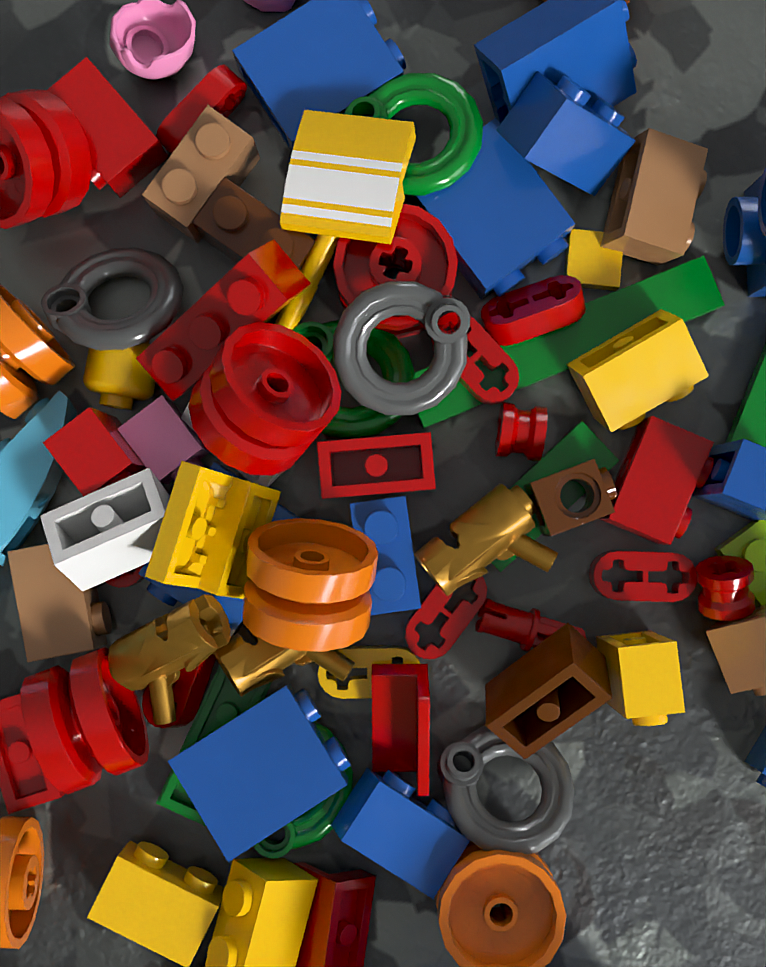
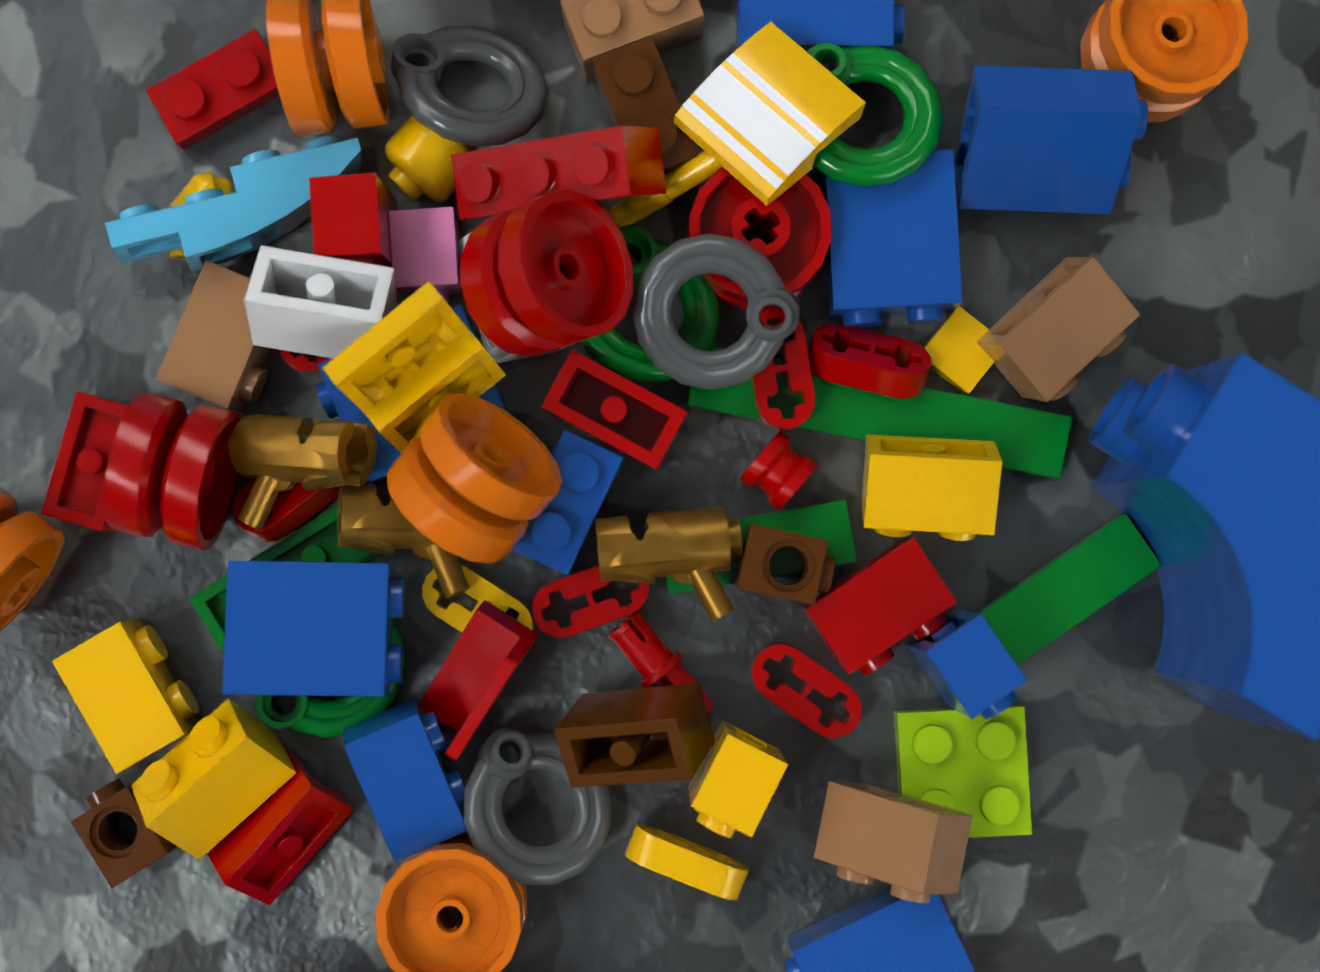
camera: 25 degrees right, 0 degrees up
blue brick [496,71,636,196] -> none
red wheel [696,555,755,621] -> none
none -> yellow beam [625,823,749,901]

